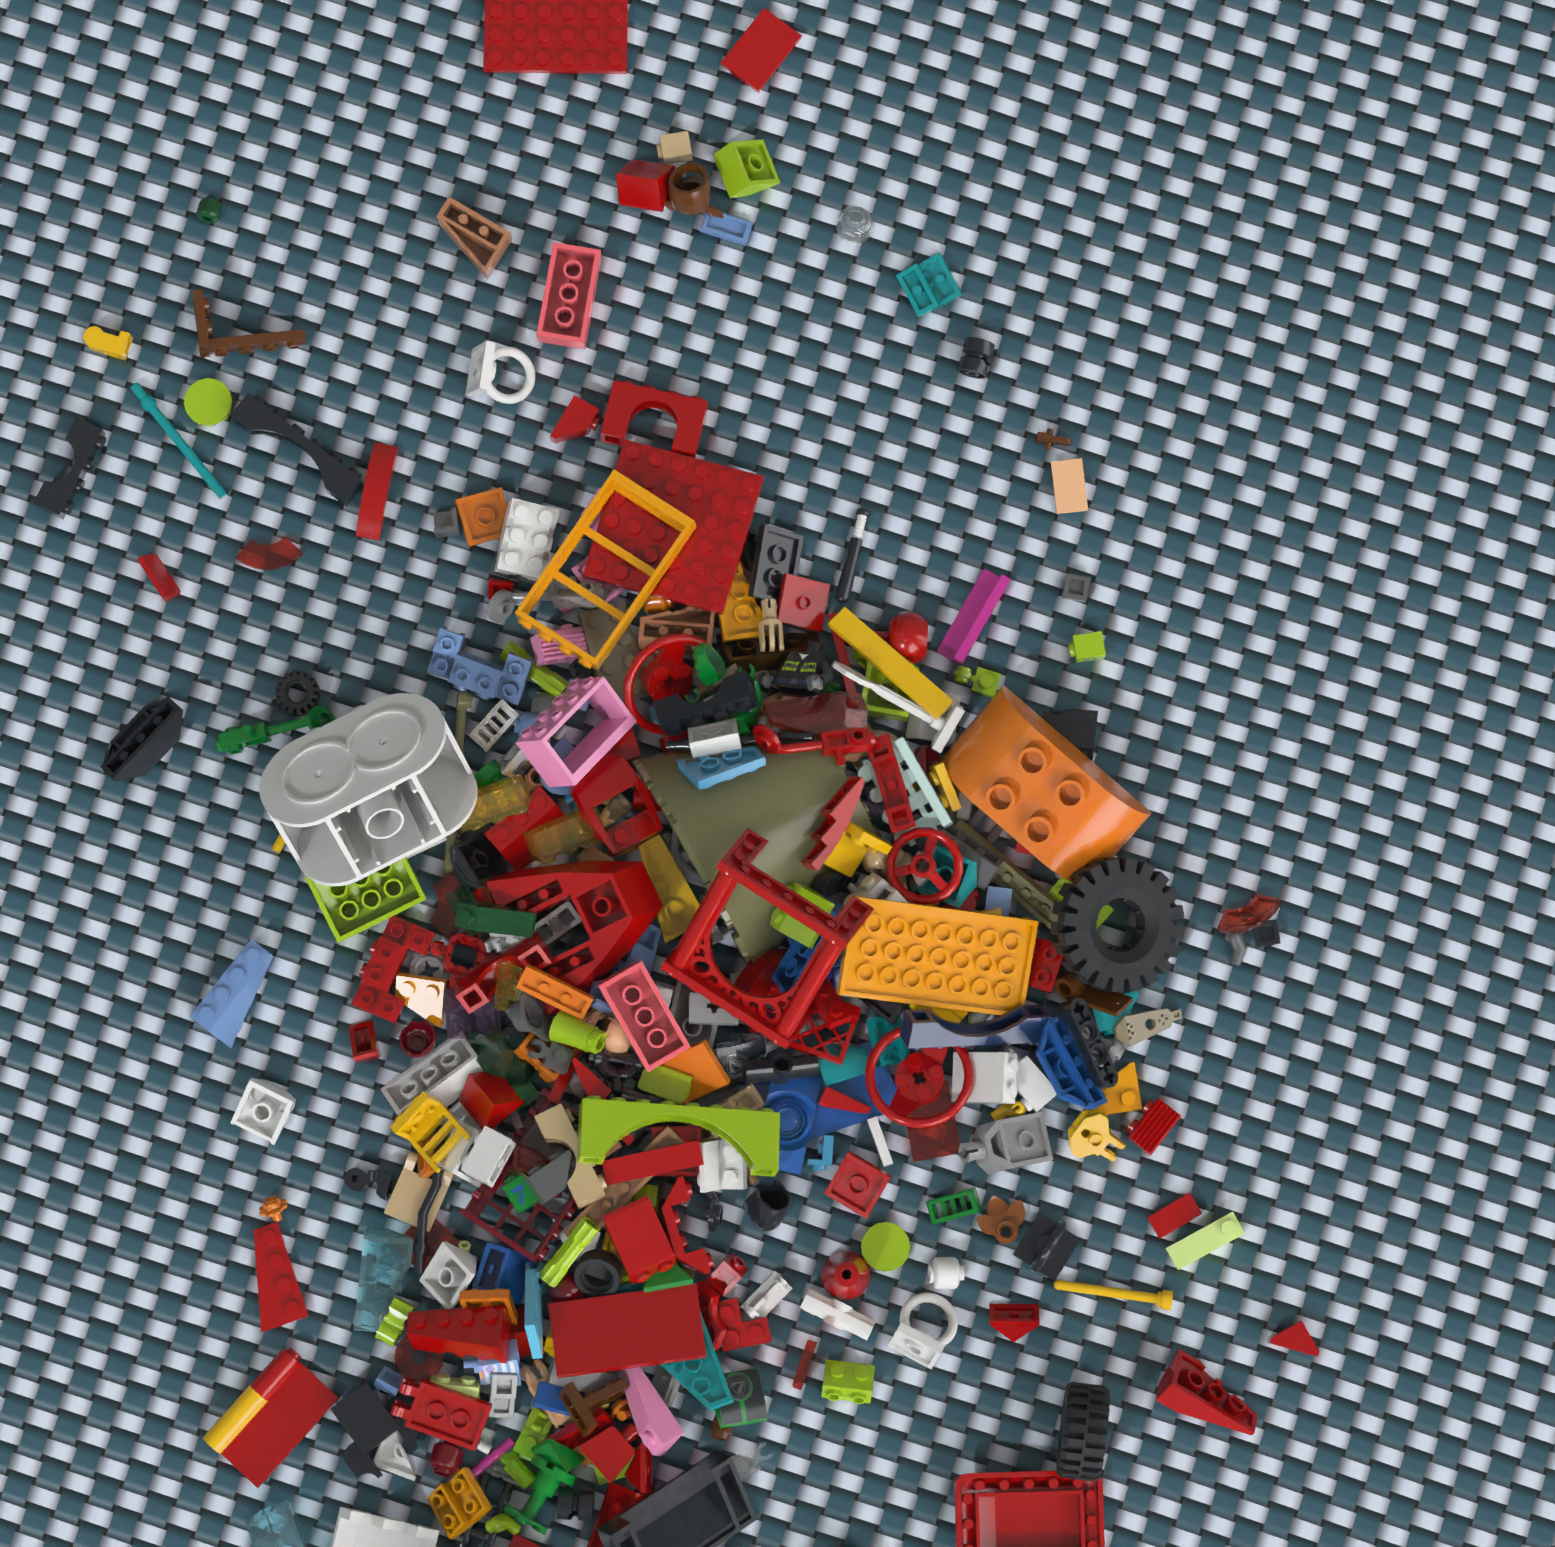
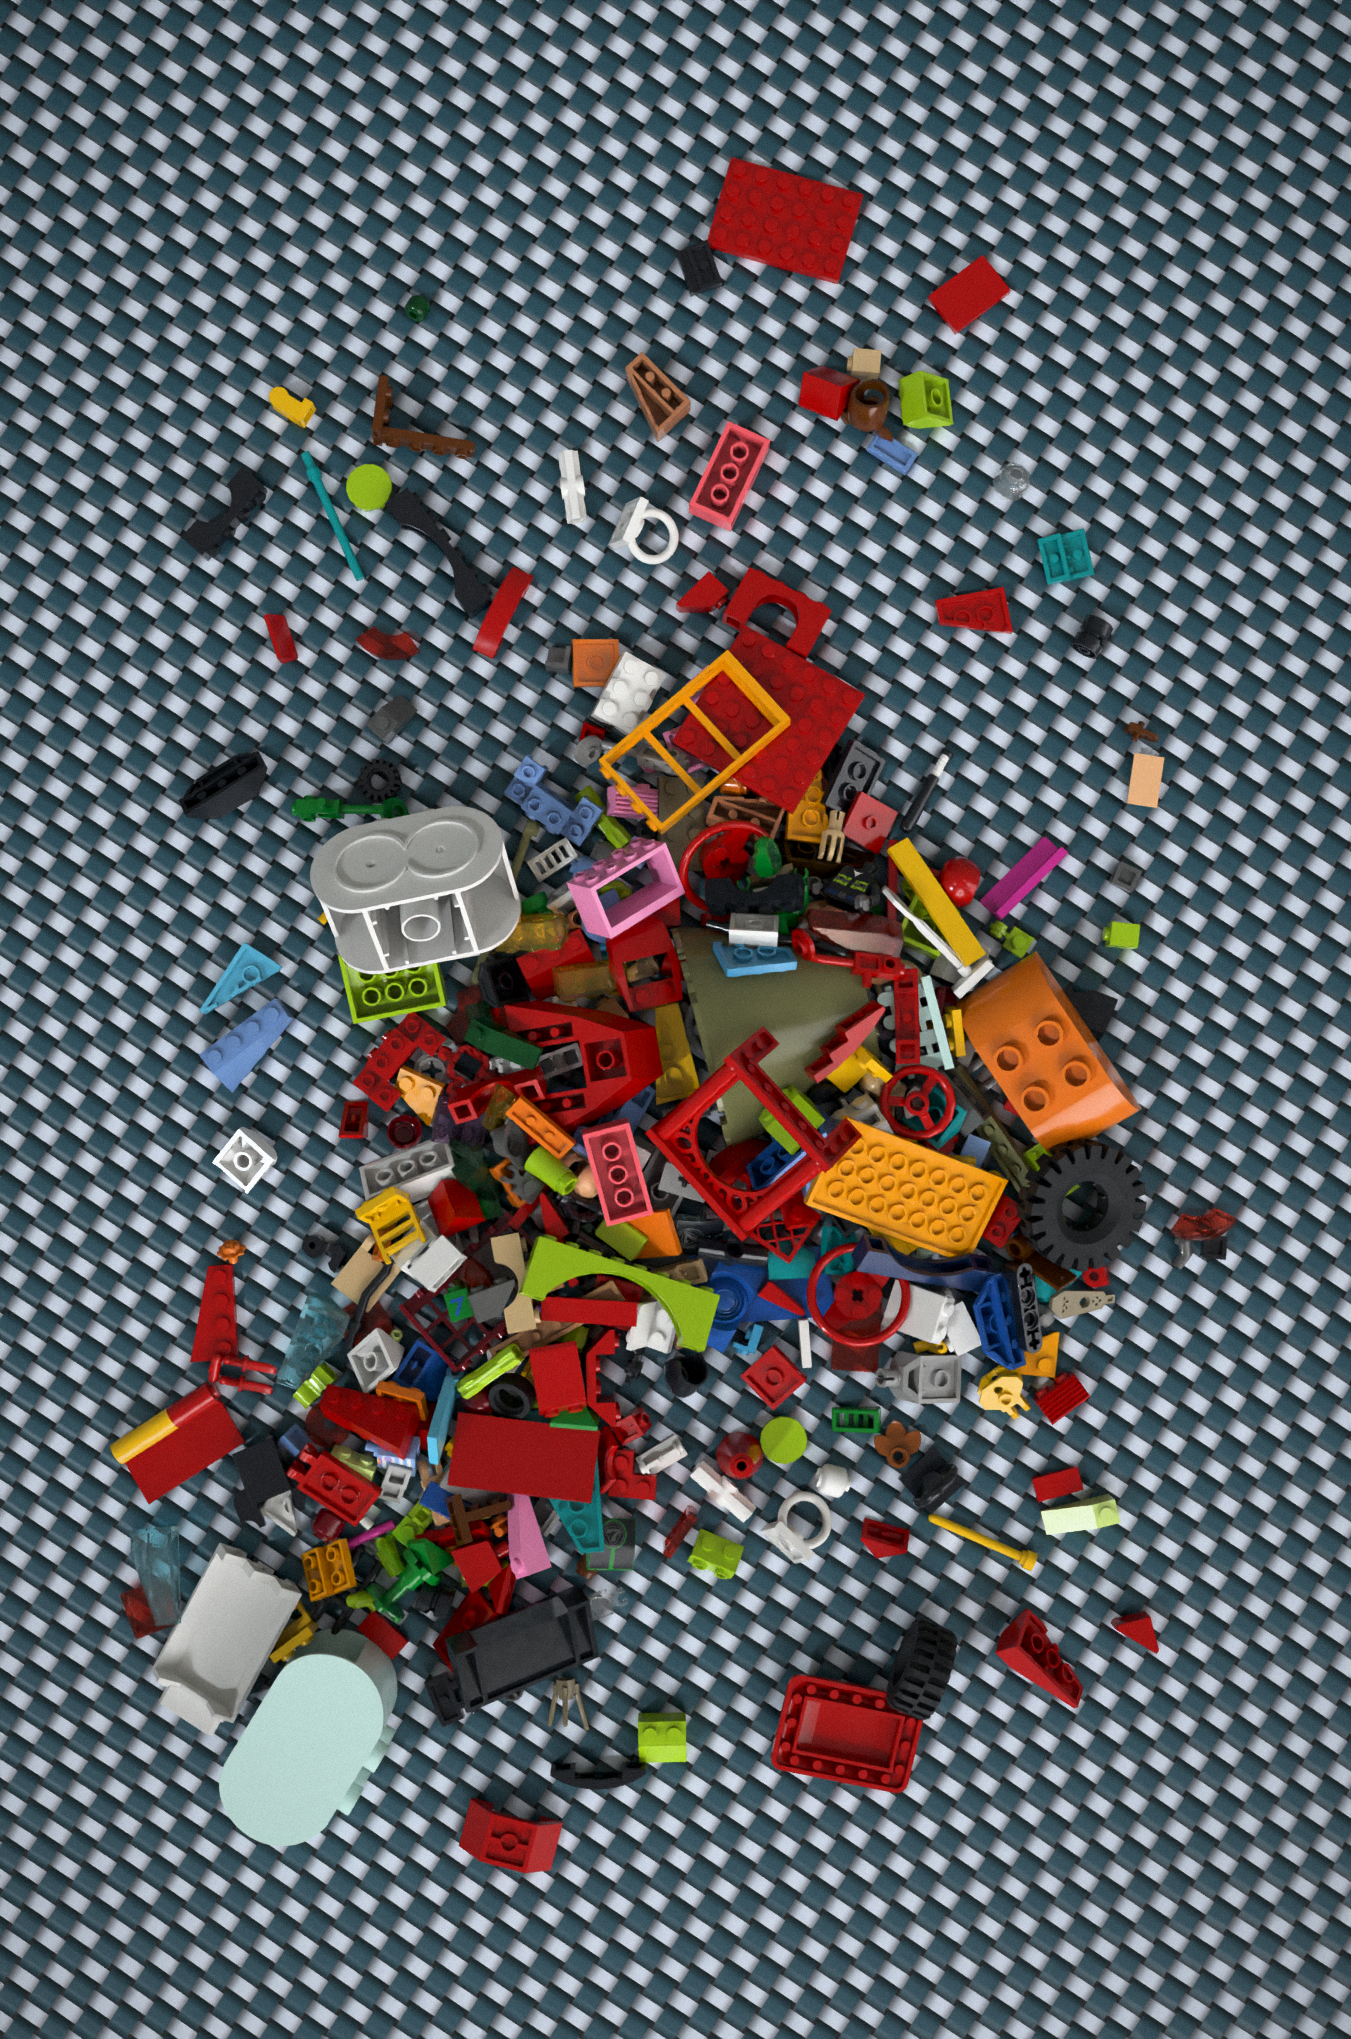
camera: 15 degrees right, 5 degrees up
none -> medium azure wing [199,942,283,1014]
none -> red piece [208,1353,277,1394]
none -> dark grey slope [366,695,418,745]
none -> white piece [558,450,587,525]
none -> lime arm [601,880,632,901]
none -> black plate [676,240,722,297]
none -> red wing [934,587,1013,634]
none -> red piece [1083,1262,1110,1287]

